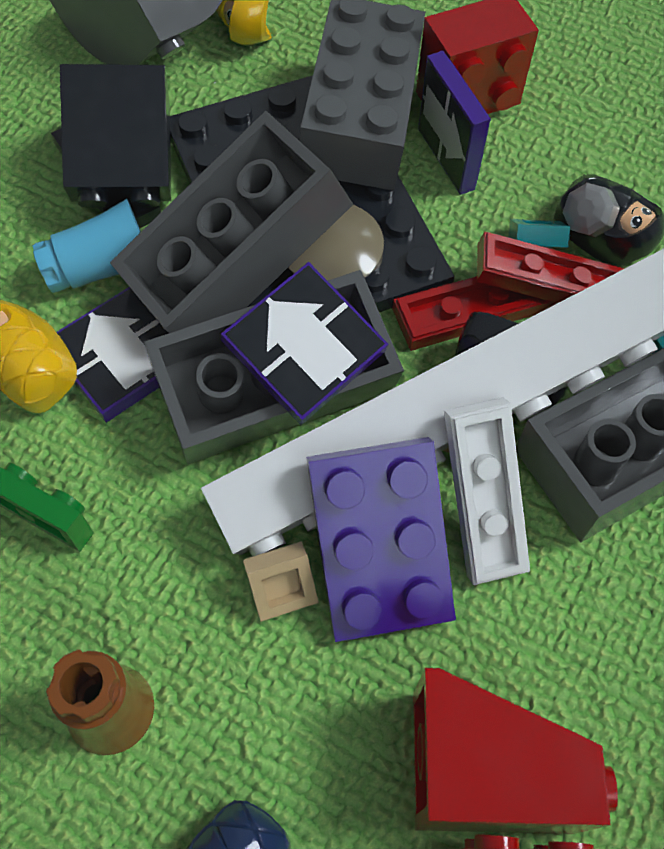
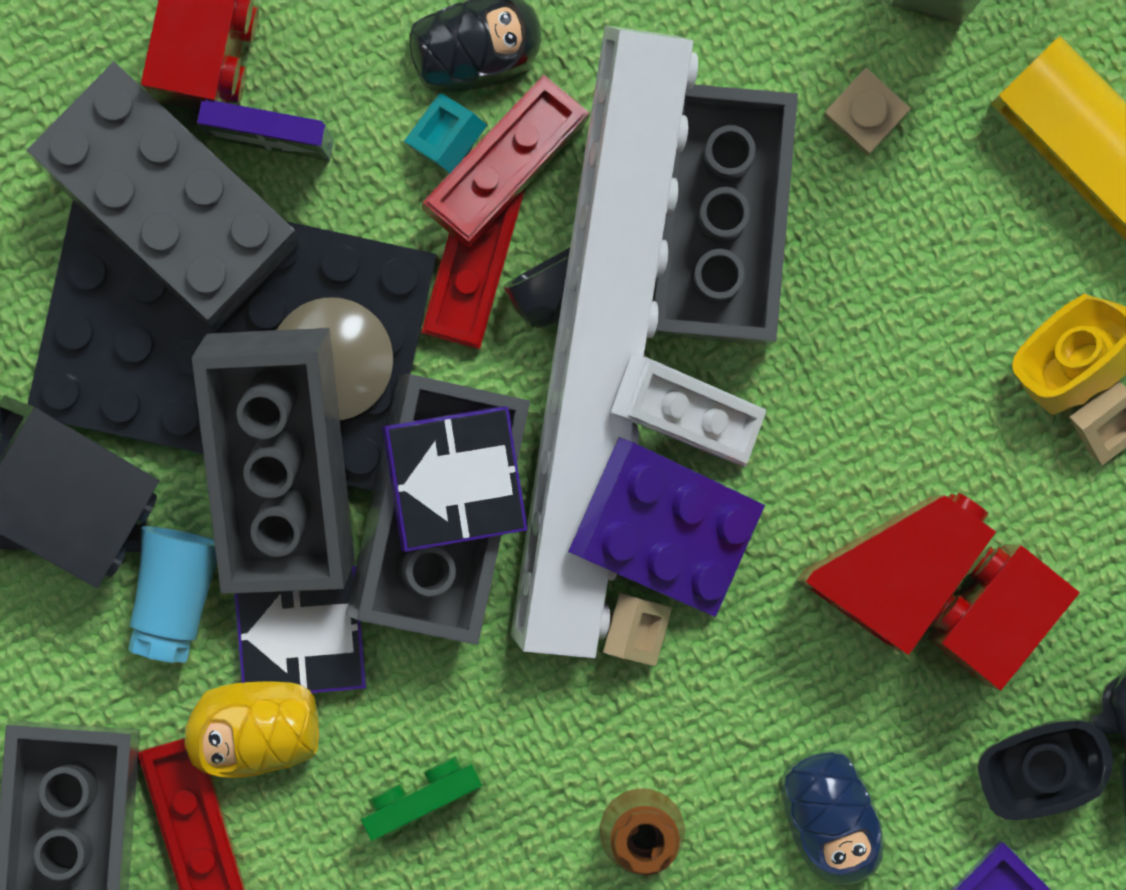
camera: 60 degrees left, 25 degrees up
light grey tile [563,183,620,237] -> none

